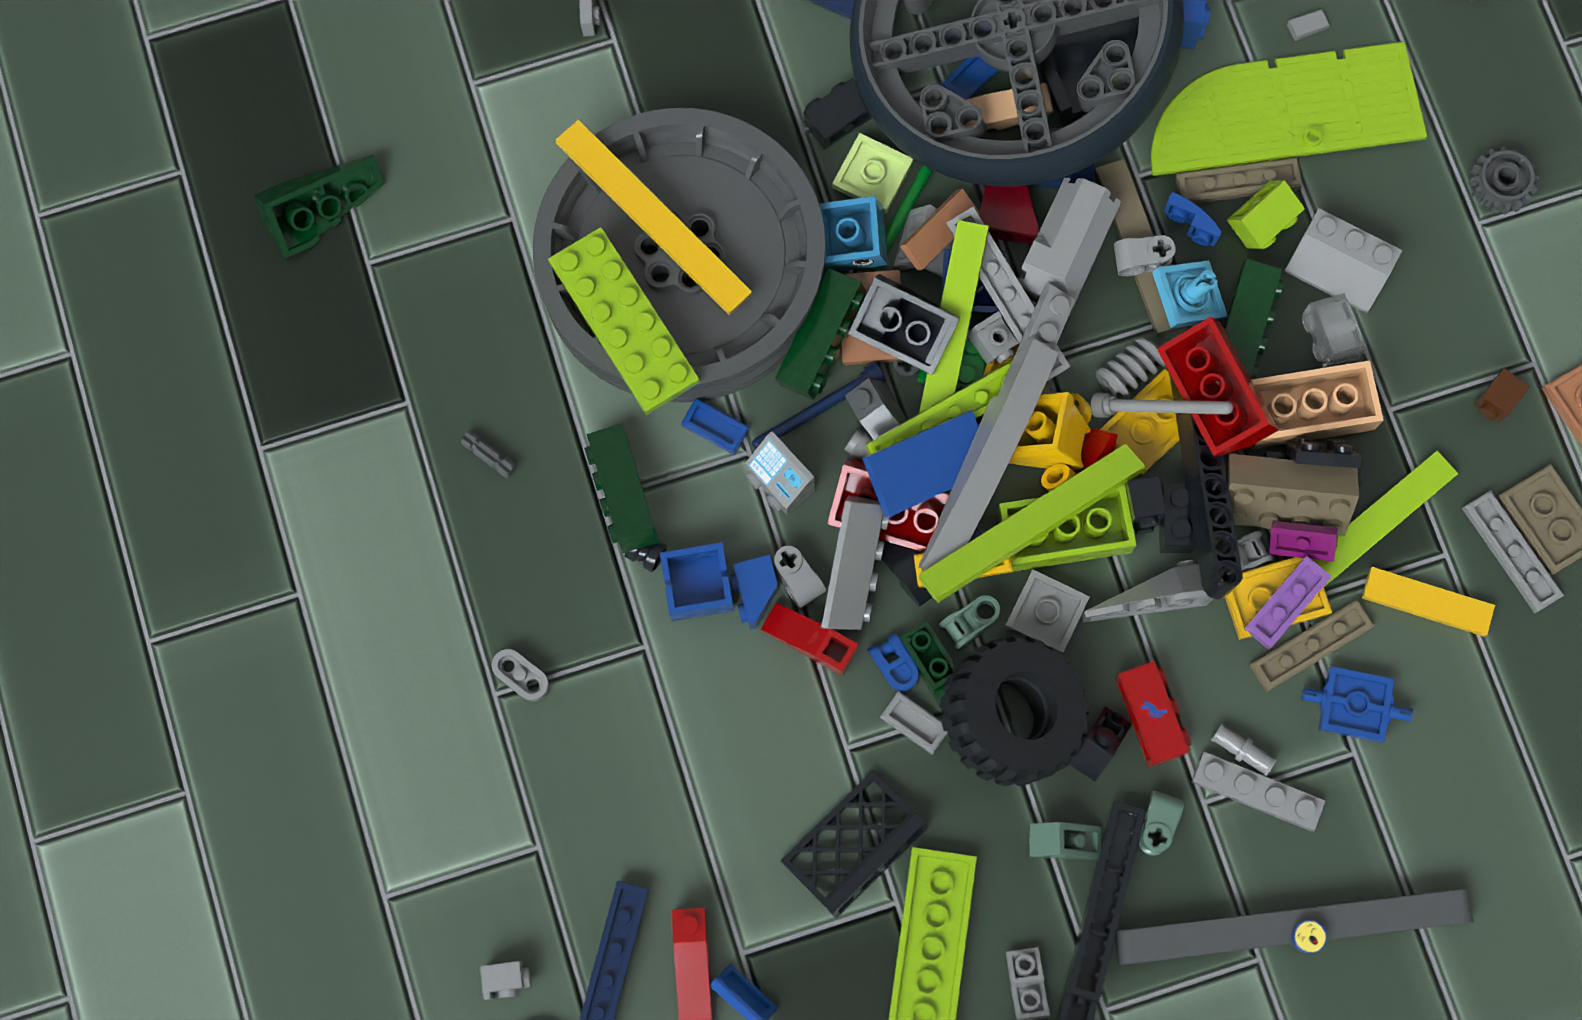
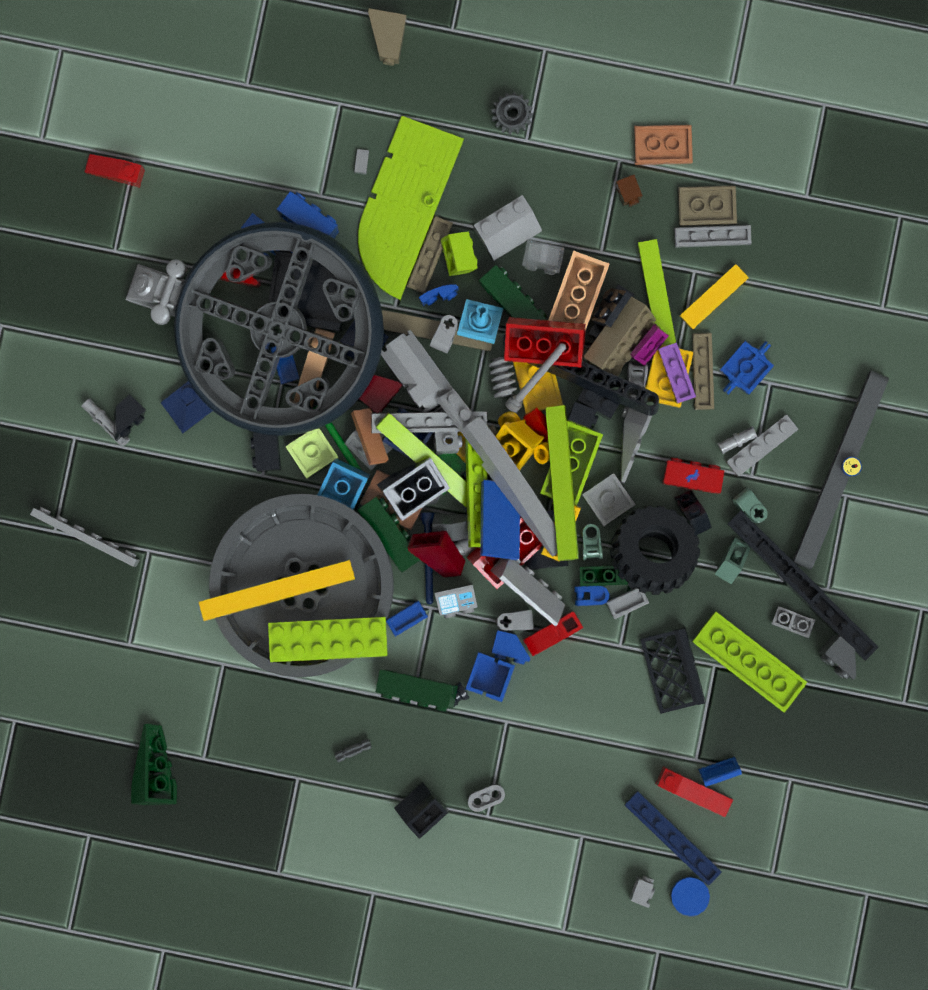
camera: 65 degrees left, 10 degrees up
none -> black slope [394,782,448,839]
none -> dark red slope [407,531,466,577]

